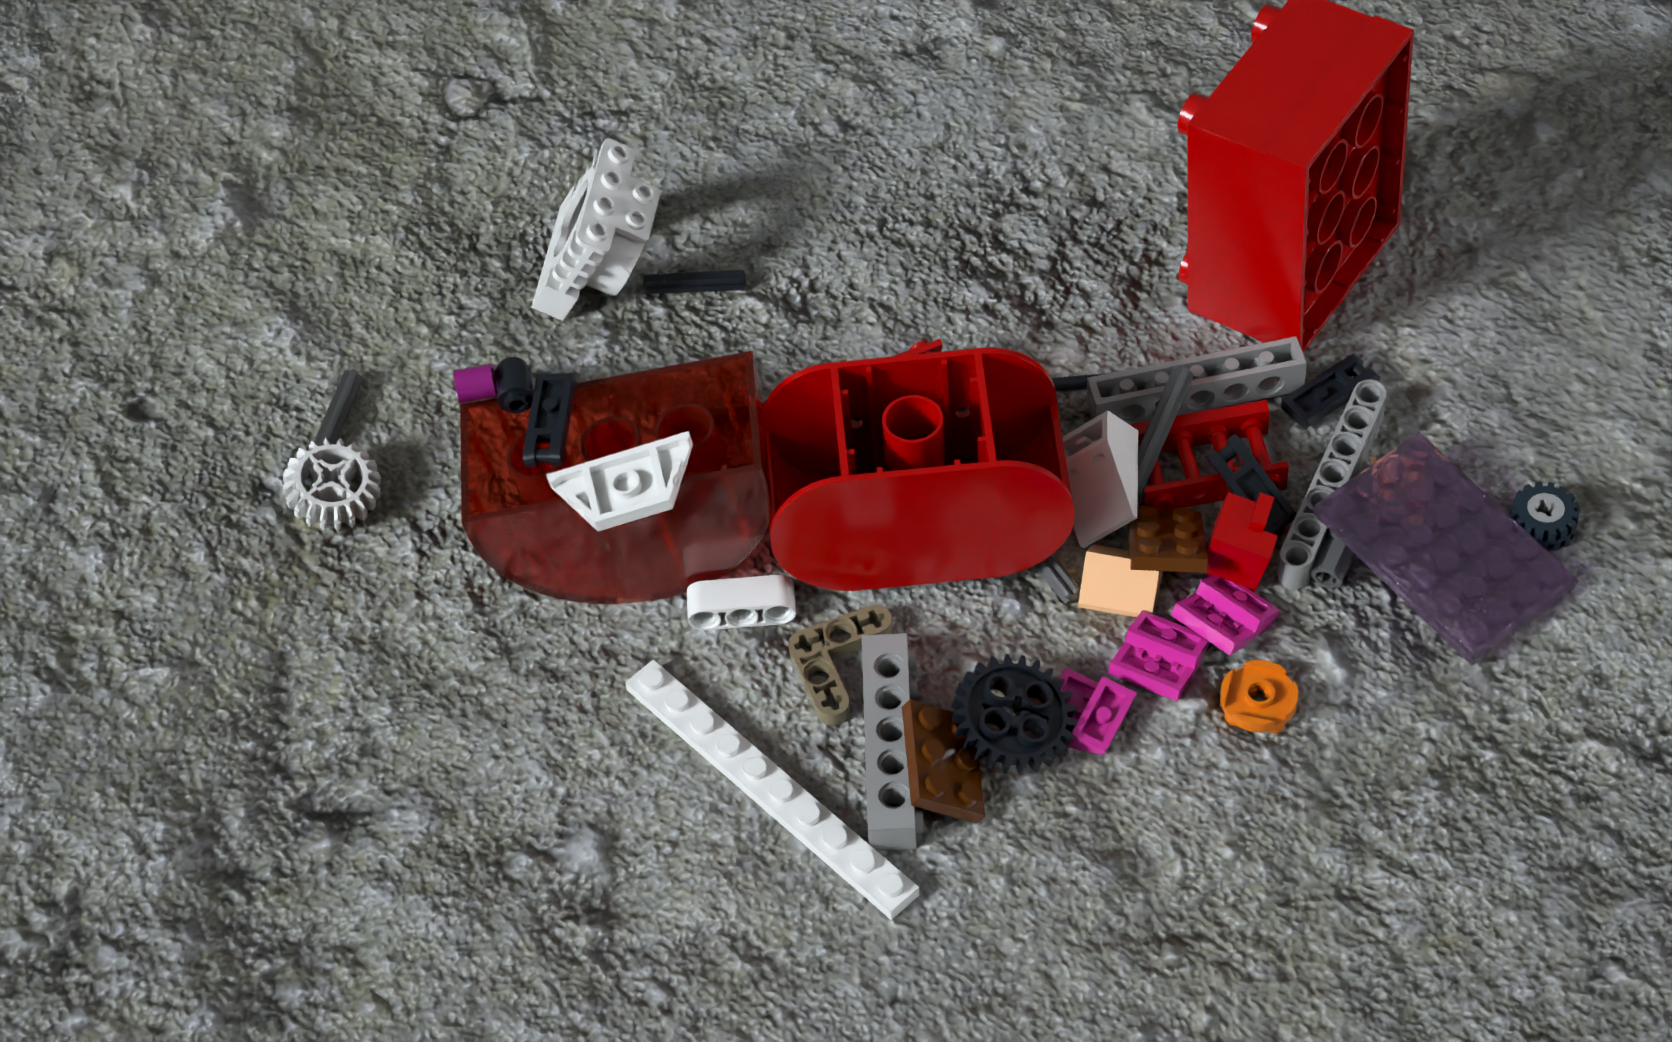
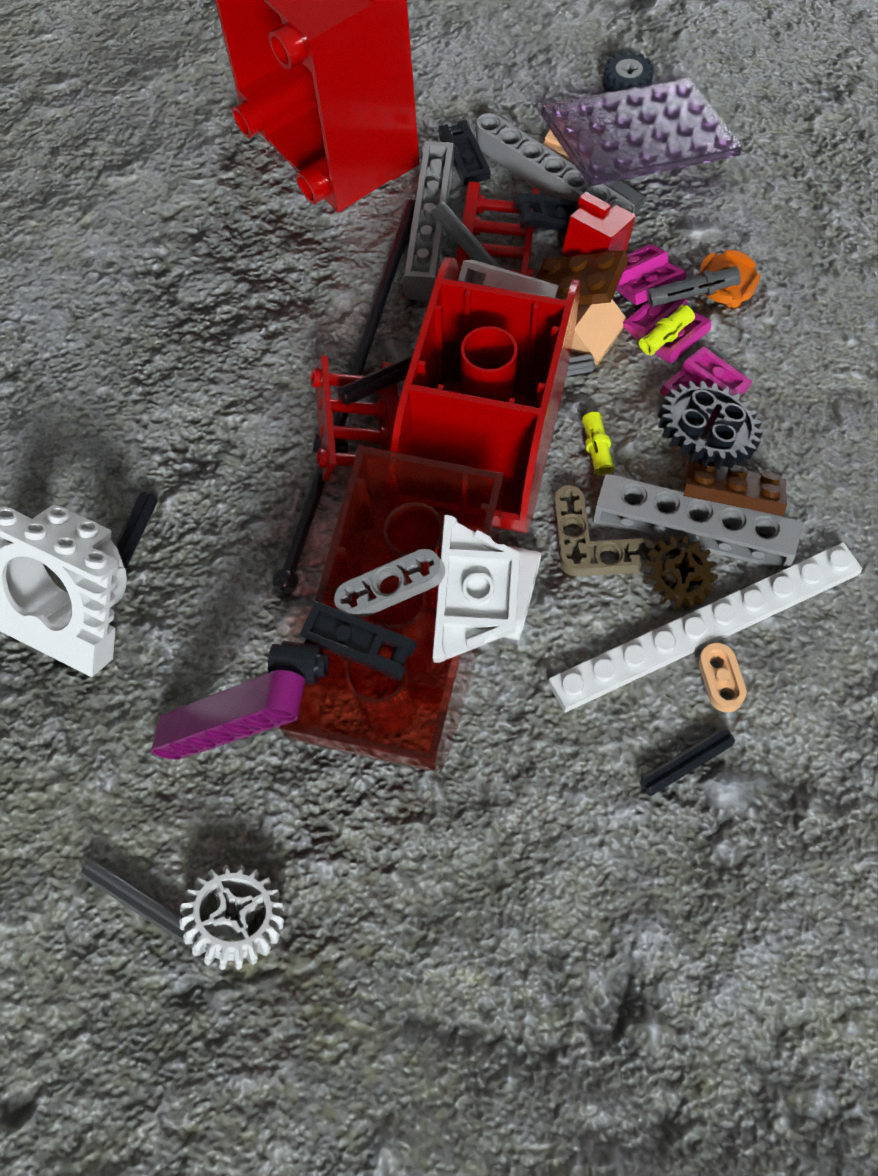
camera: 75 degrees left, 10 degrees up
none -> light grey beam [334,549,445,619]
none -> neon yellow pin [582,412,615,476]
none -> neon yellow pin [639,305,695,356]
none -> black axle [640,727,735,796]
none -> dark brown gear [642,536,718,610]
none -> dark grey pin [647,266,741,308]
none -> light nougat plate [698,643,747,712]

